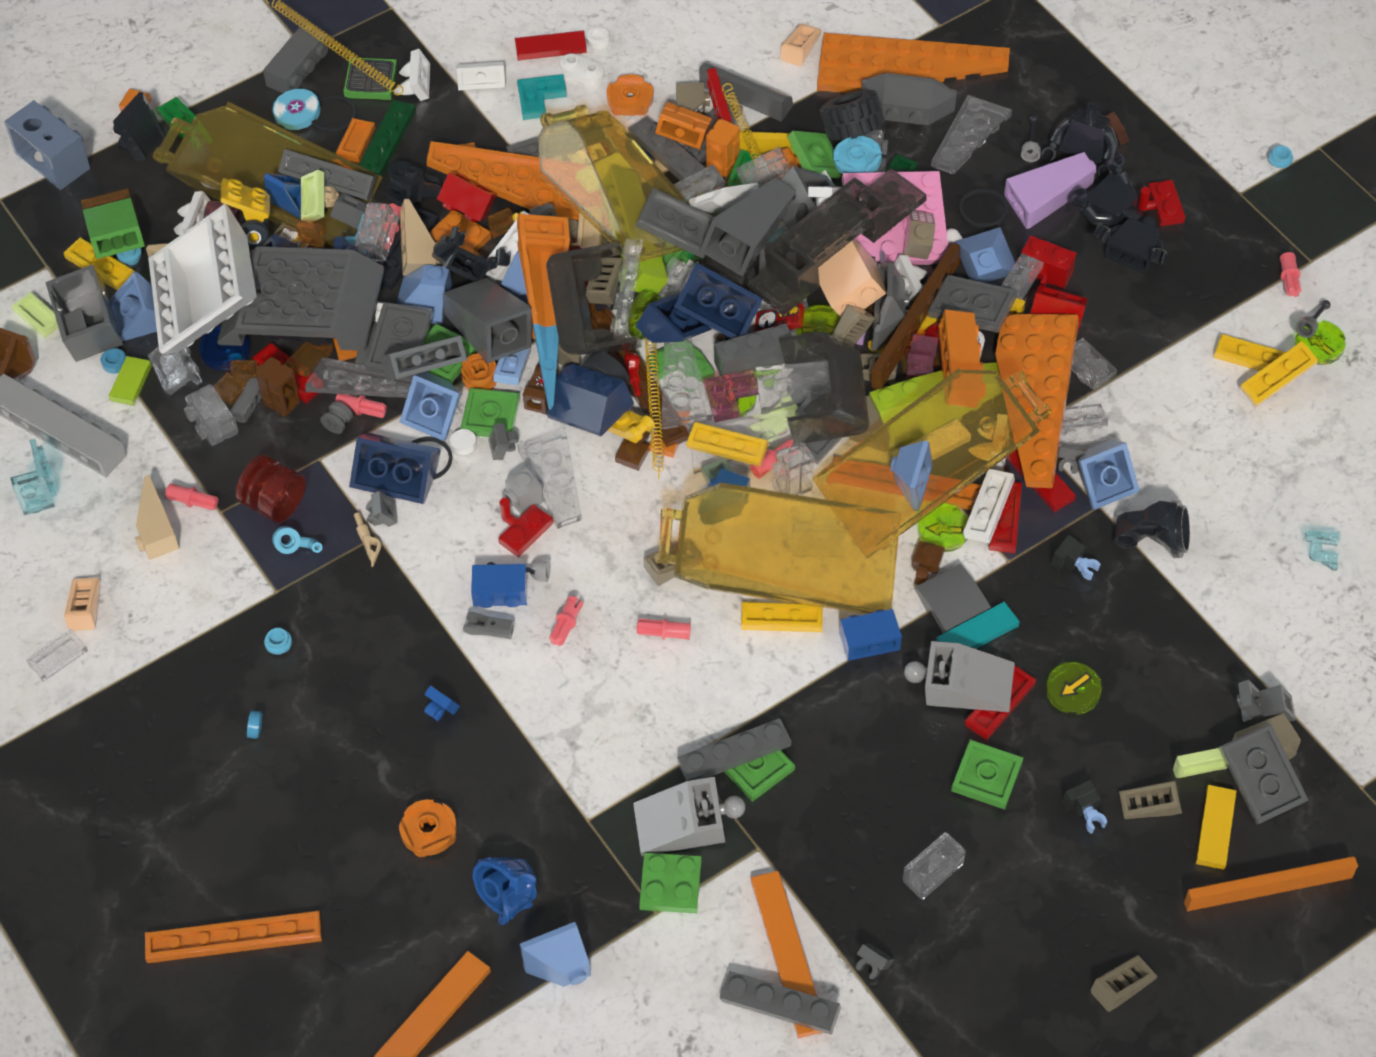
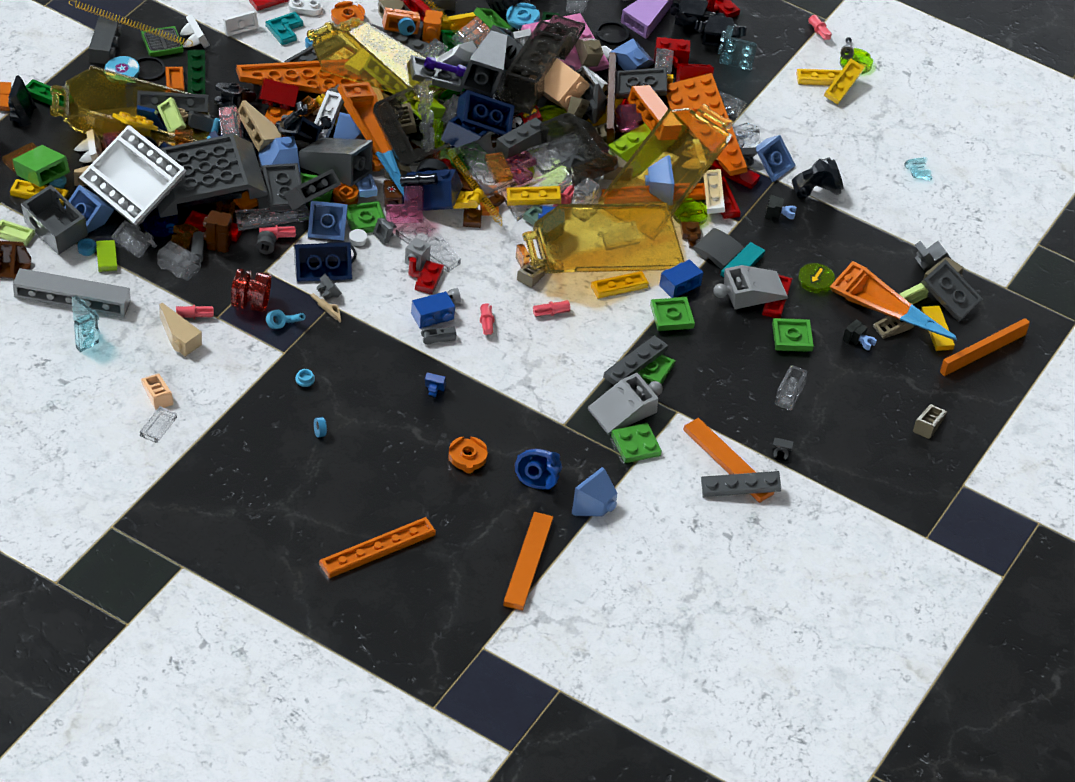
camera: 30 degrees left, 10 degrees down
none -> clear pink plate [386,186,423,224]
none -> dark azure tile [398,17,416,36]
none -> black pin [400,173,438,187]
none -> dark purple bar [424,57,467,77]
none -> clear orange tile [485,152,513,183]
none -> bright green plate [650,297,695,331]
none -> clear light blue bracket [718,25,757,70]
none -> orange plate [830,261,957,340]

